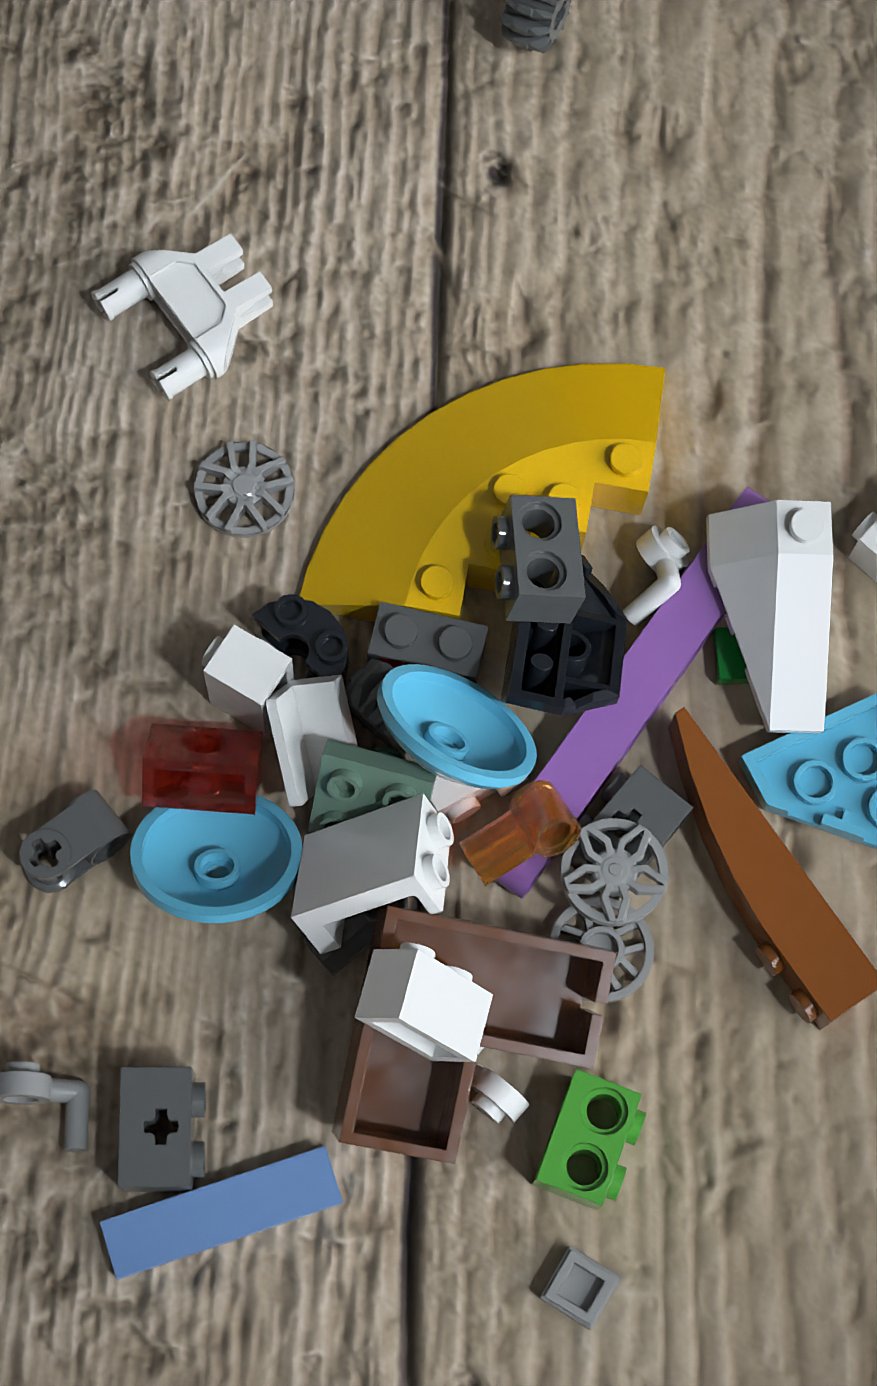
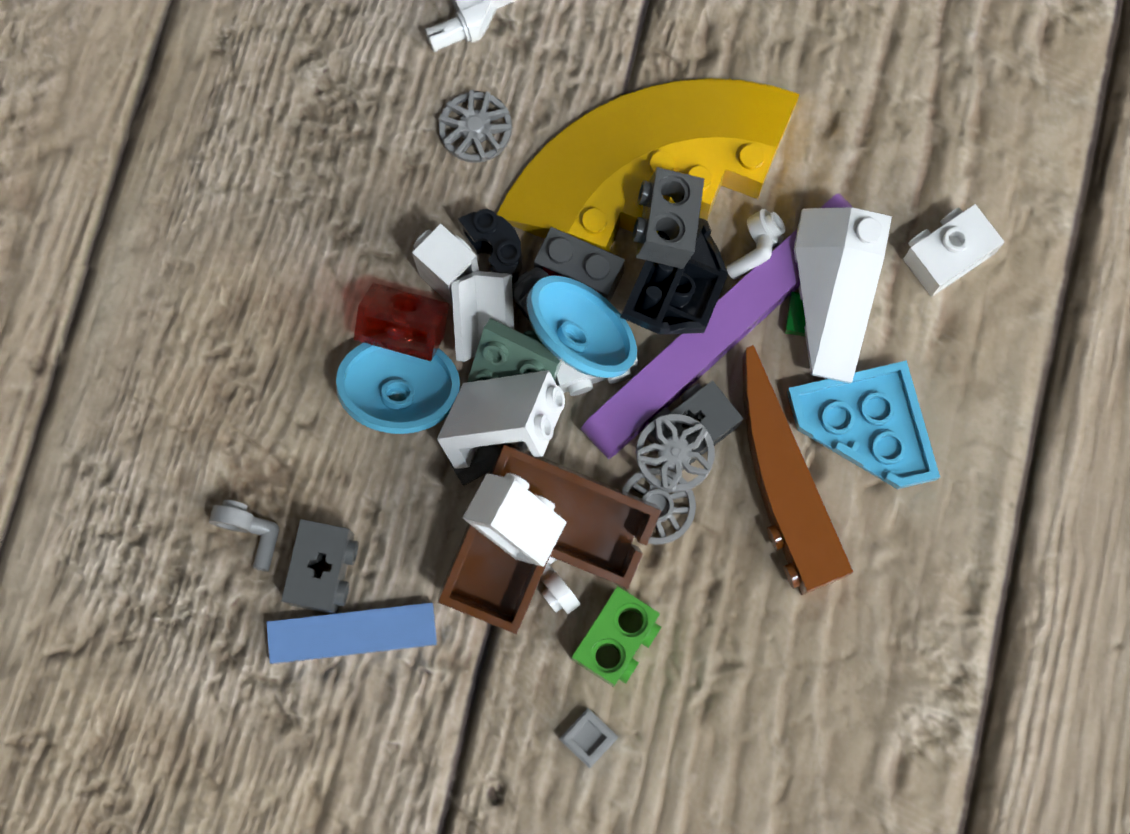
camera: 20 degrees right, 5 degrees up
dark grey piece [19,790,132,893] -> none
clear orange piece [459,780,581,886] -> none

